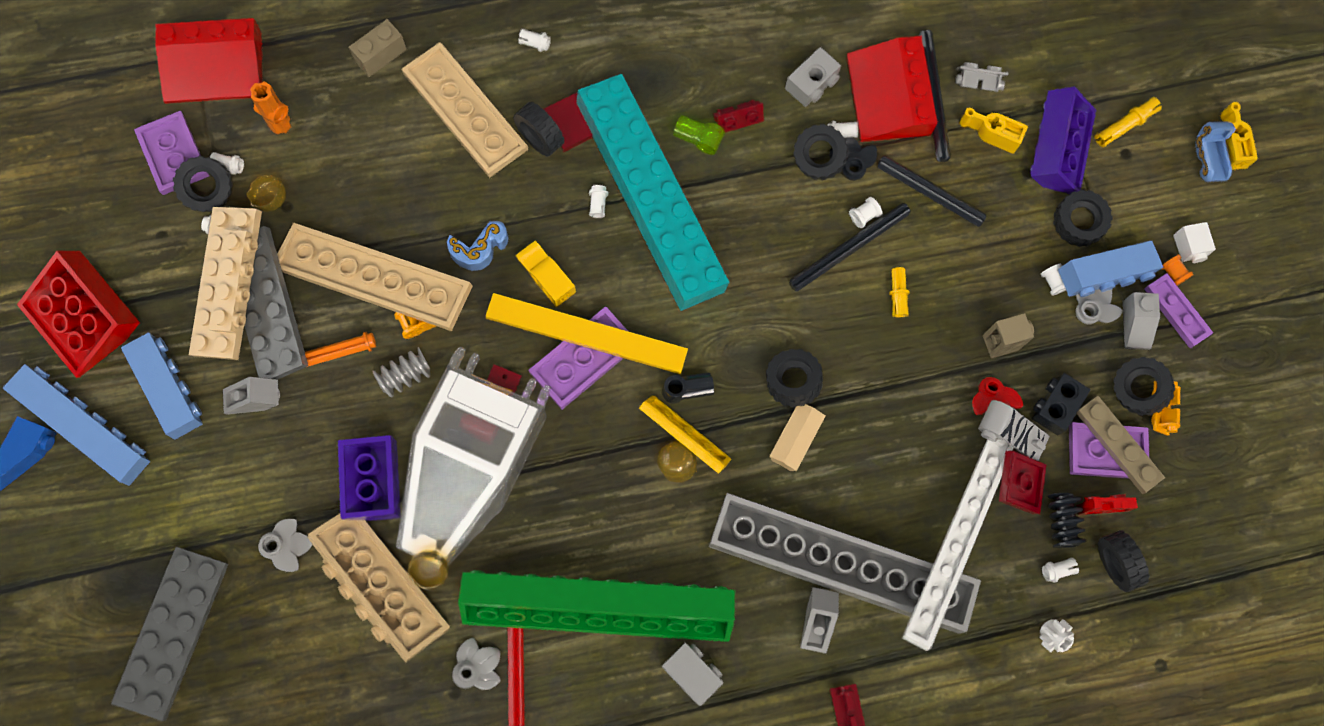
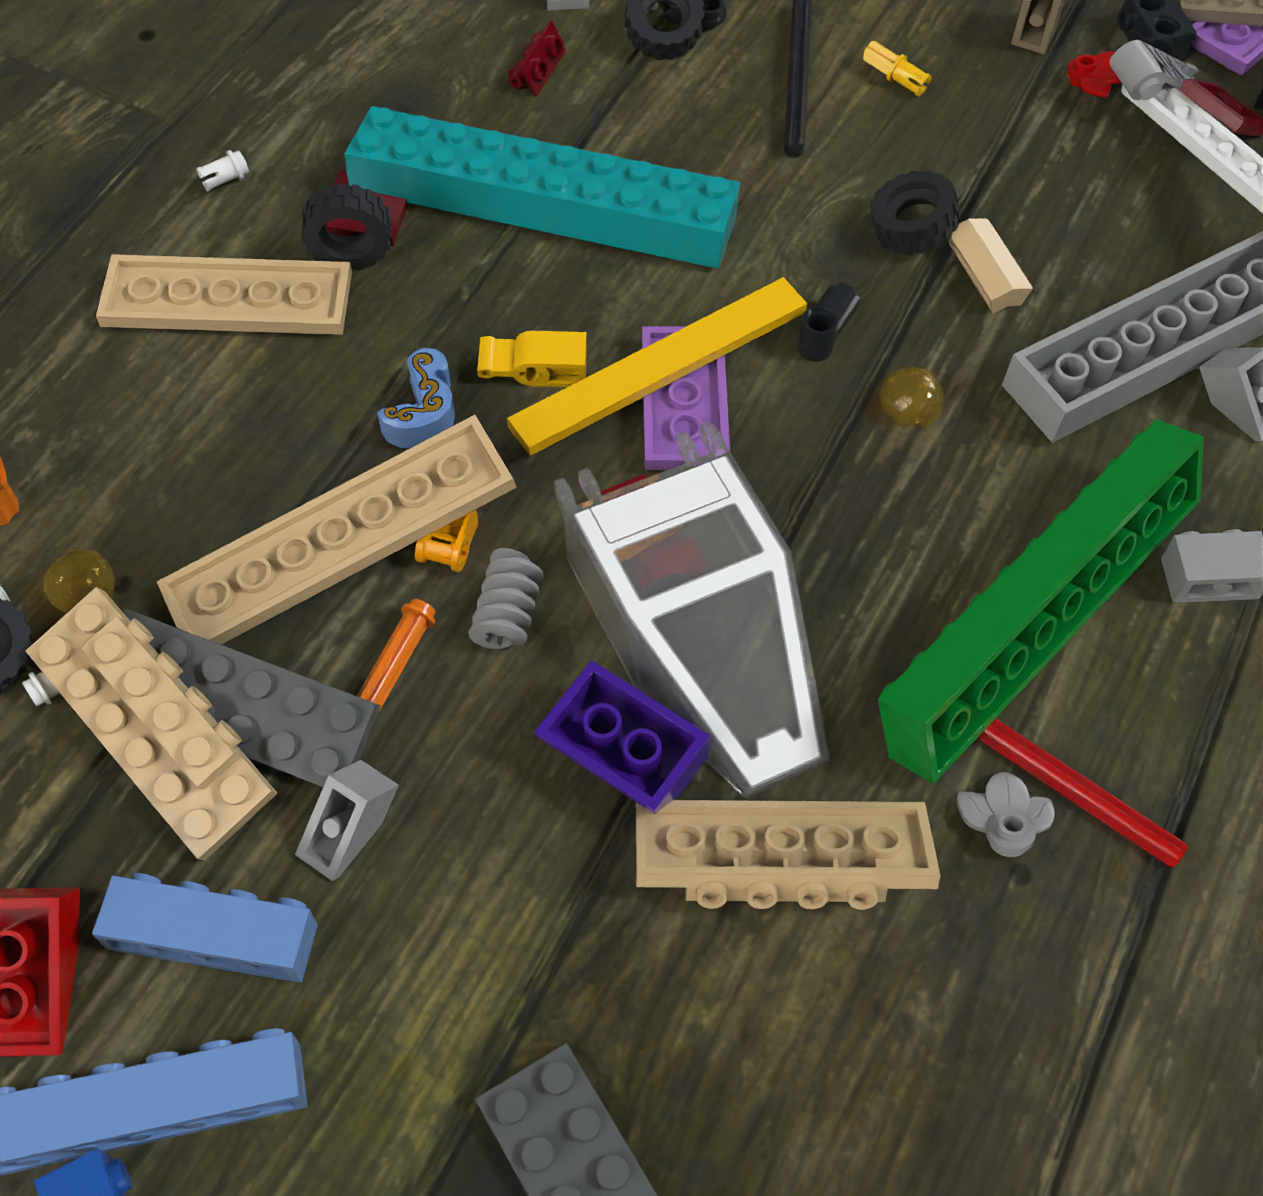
camera: 45 degrees left, 15 degrees down
light grey plate [258,519,313,572] -> none
dark tan brick [349,19,407,77] -> none
clear yellow hair [408,549,449,589] -> none
white pin [589,185,608,218] -> none
yellow tile [639,395,732,474] -> none
clear neon green piece [673,115,725,155] -> none
white bush [849,197,882,228] -> none

